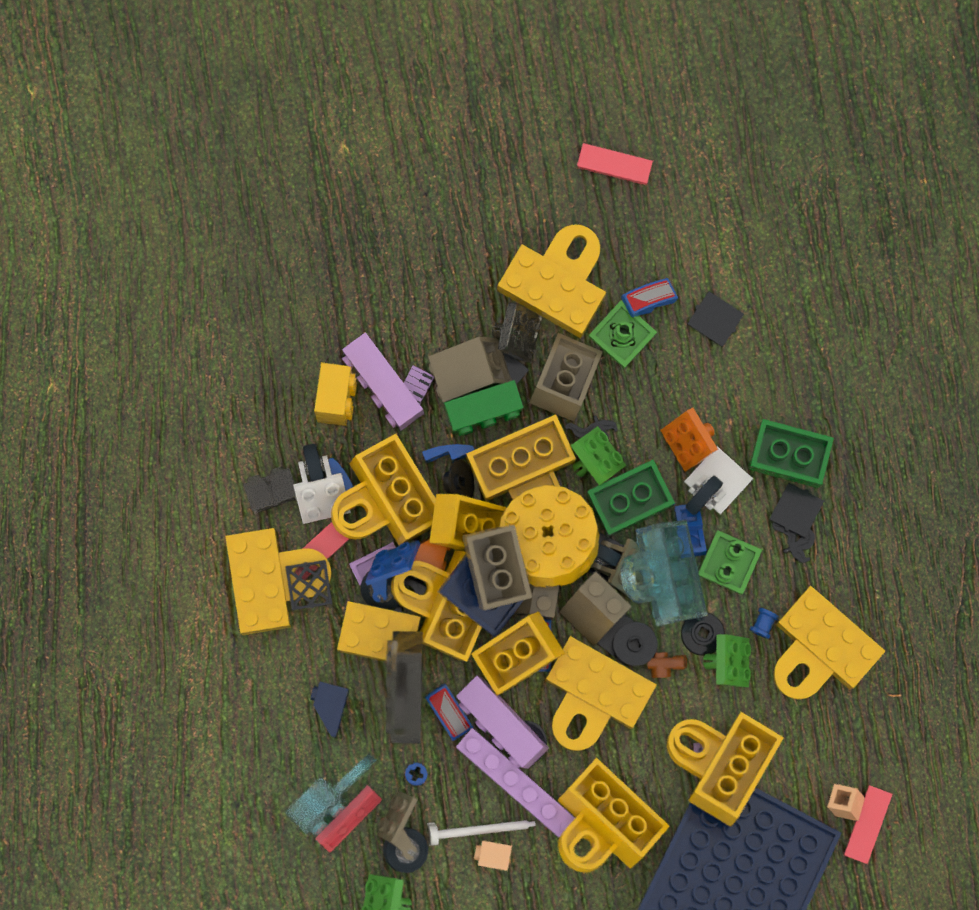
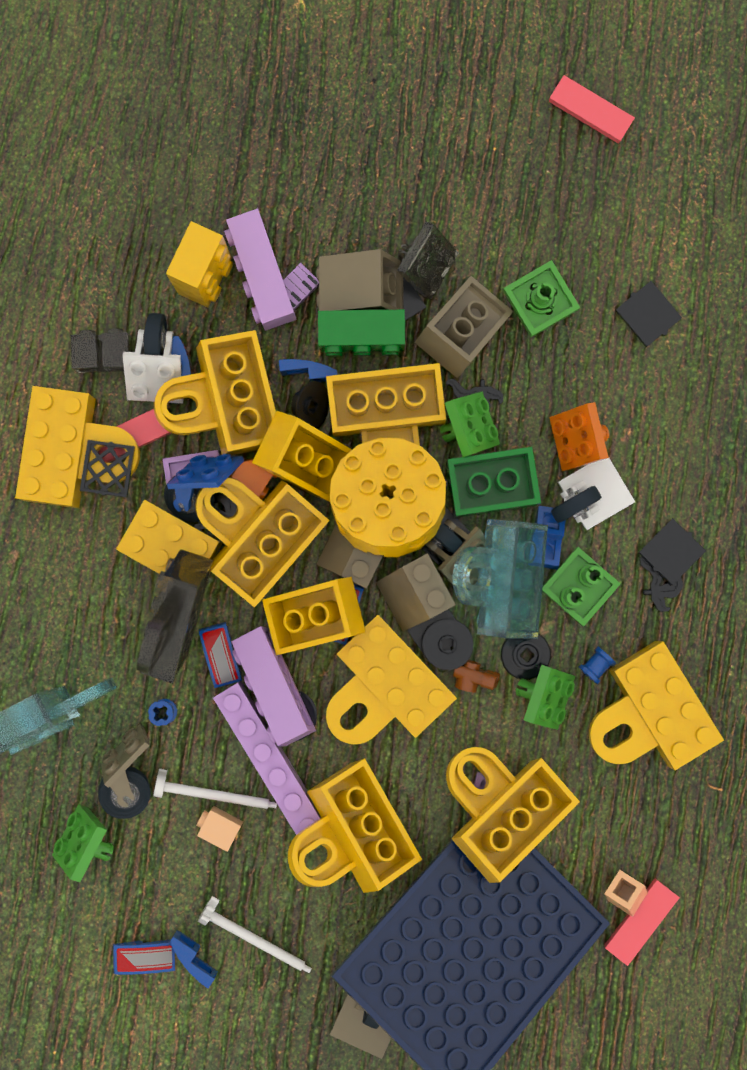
camera: 20 degrees right, 5 degrees up
dark blue slope [310,682,349,738] -> none
coral tile [315,785,382,853] -> none
dark blue tile [437,554,524,637] -> none
dark tan slope [462,525,532,610] -> none
yellow brick [497,225,606,339] -> none
slope [621,278,678,317] -> none
green brick [748,419,834,488] -> none

